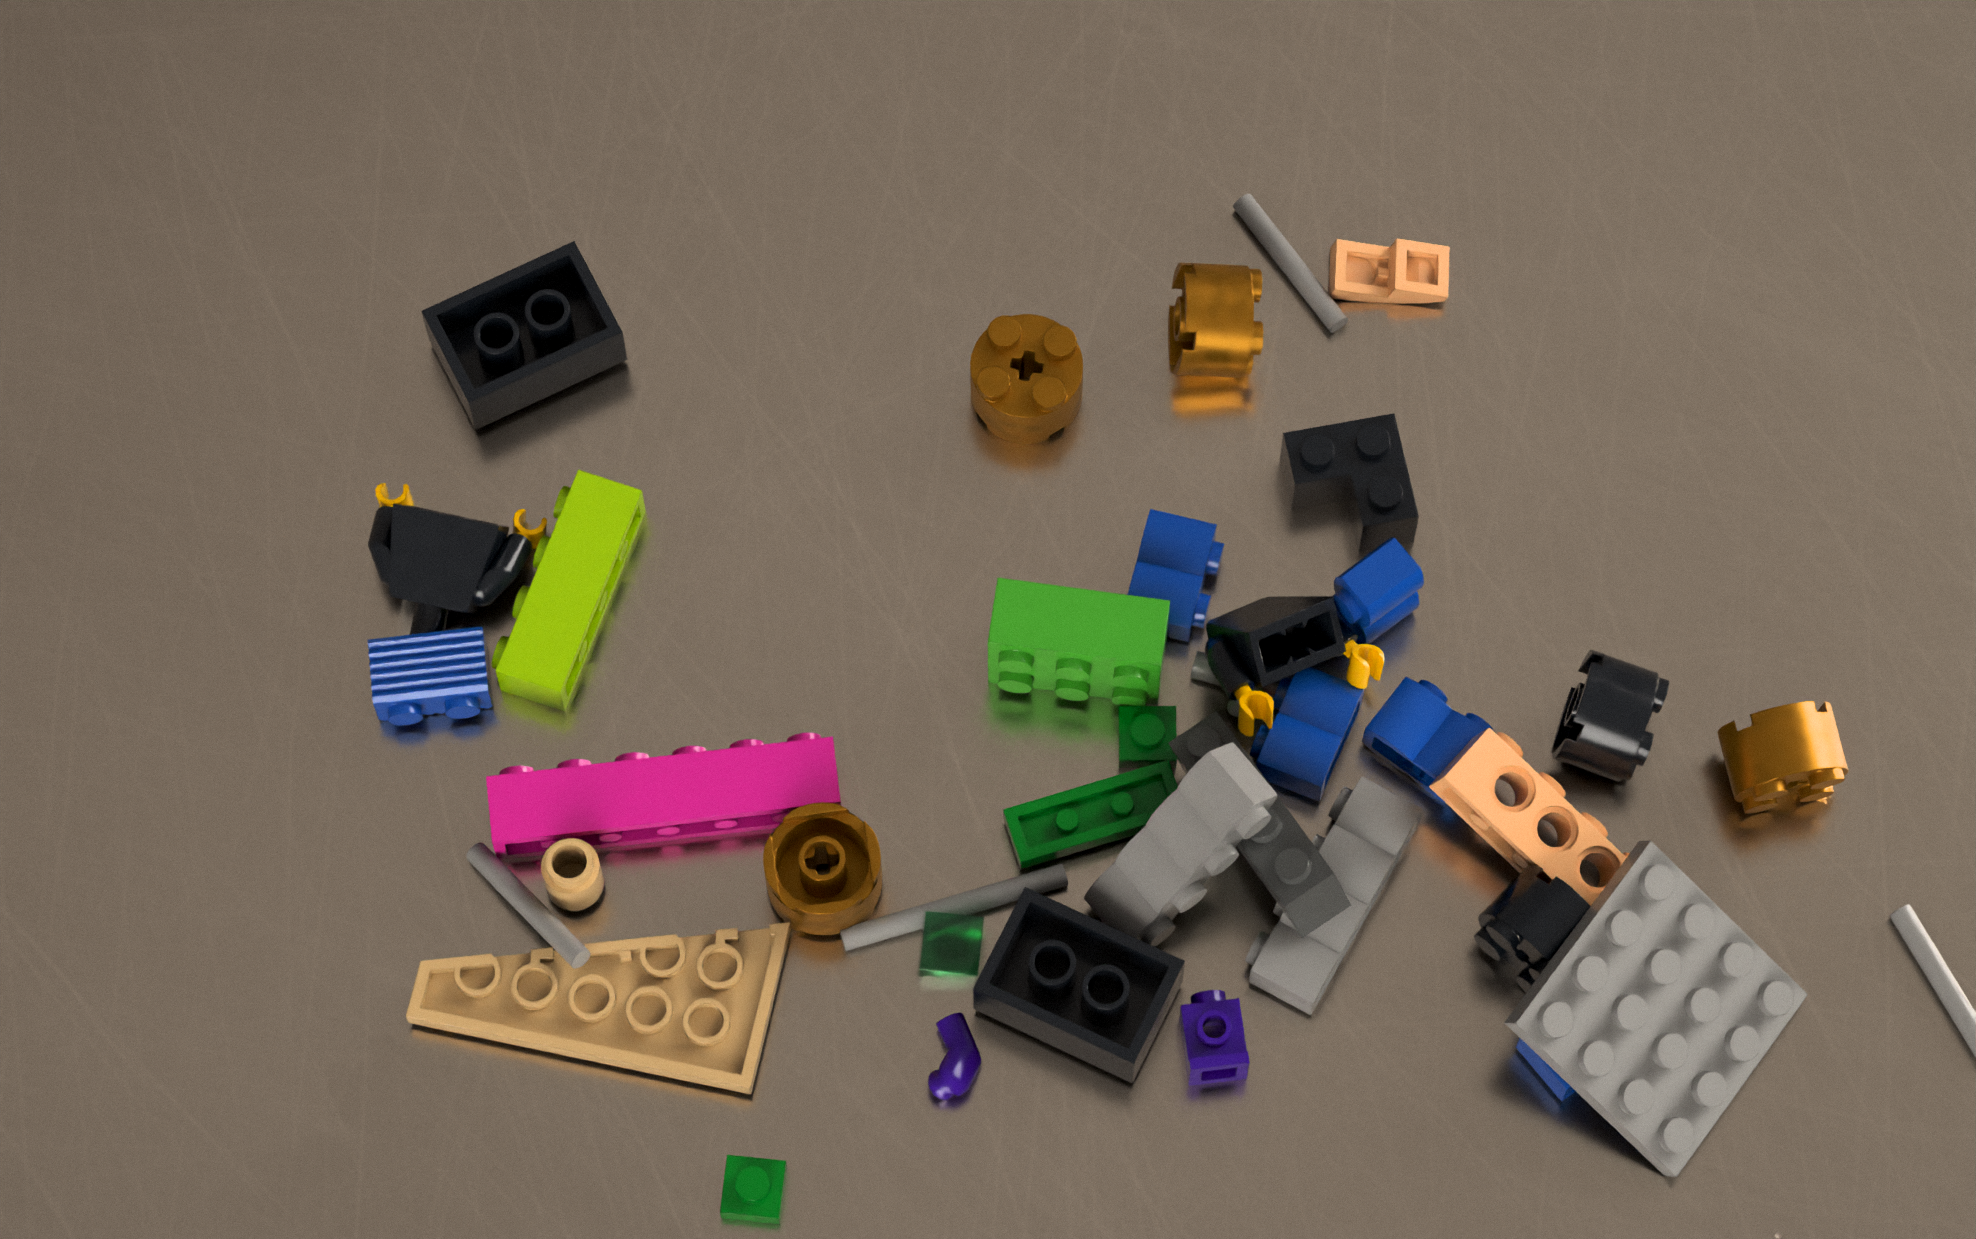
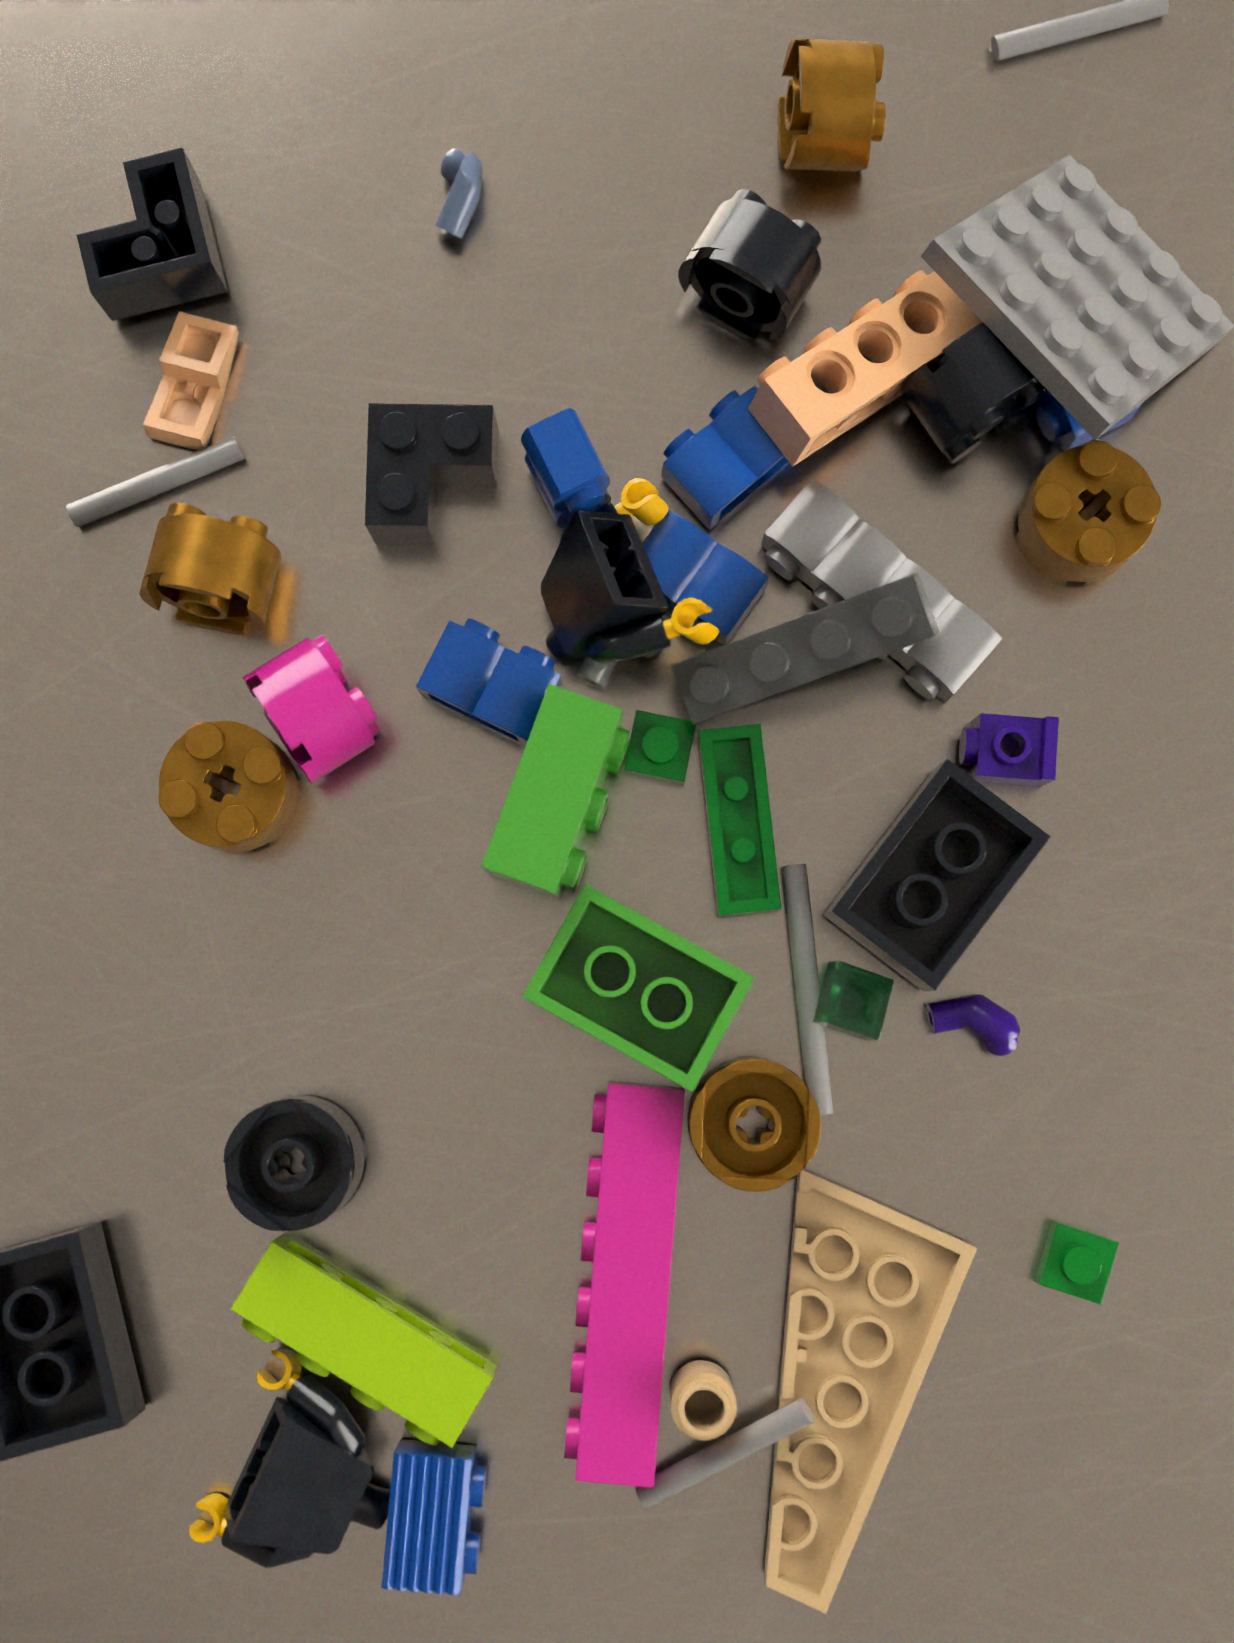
camera: 75 degrees left, 15 degrees up
light grey brick [1084,742,1278,947] -> none
none -> black brick [76,147,228,321]
none -> black brick [223,1096,366,1231]
none -> dark pink brick [242,635,380,784]
none -> sand blue arm [435,149,483,239]
none -> bright green brick [522,884,755,1092]
none -> pearl gold brick [1017,440,1161,583]

